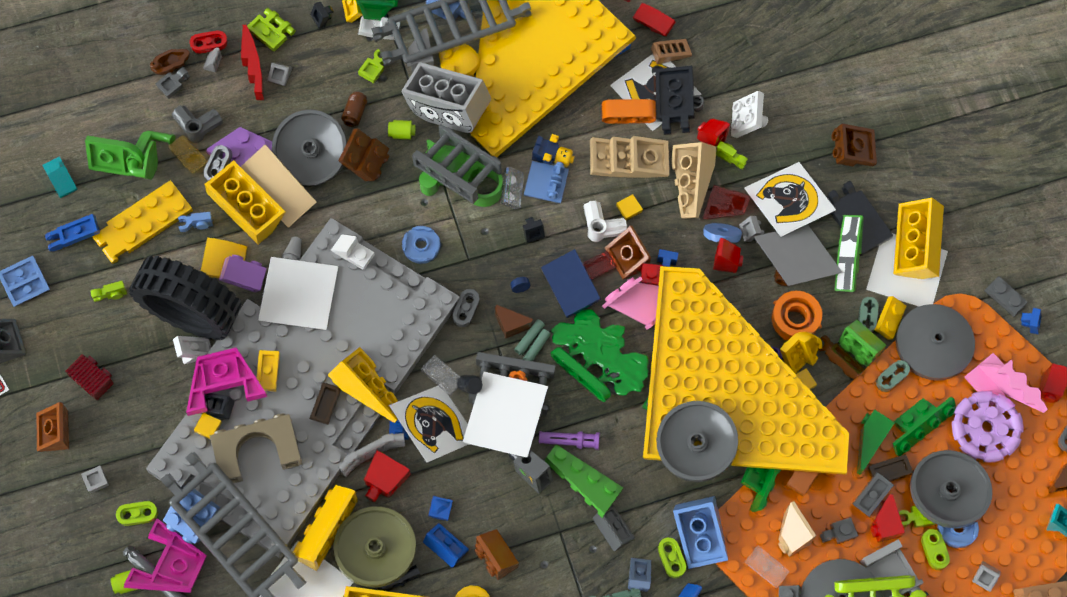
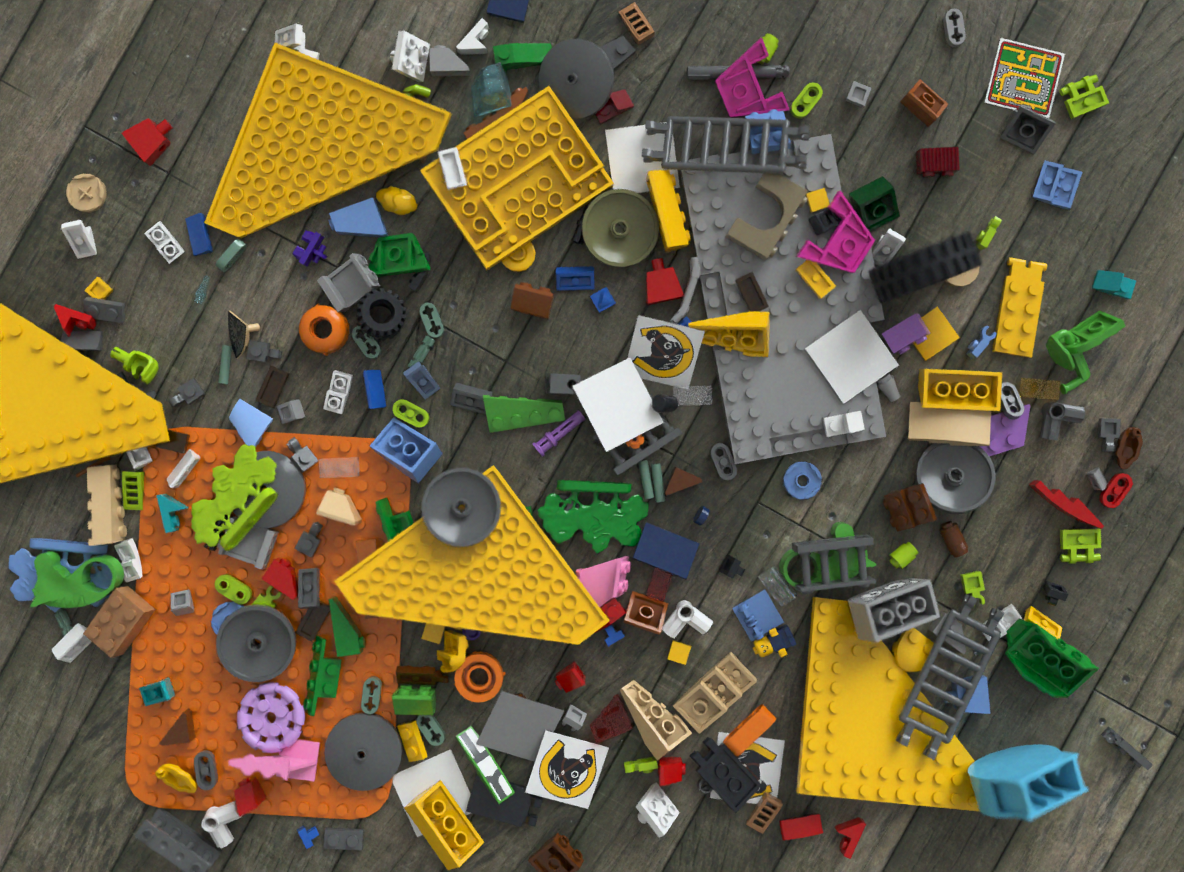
camera: 140 degrees right, 20 degrees up
blue hinge [45,214,100,251] -> none
light grey slope [267,62,292,86] -> none
medium blue tile [703,223,742,243] -> none
none -> dark green slope [849,176,900,232]

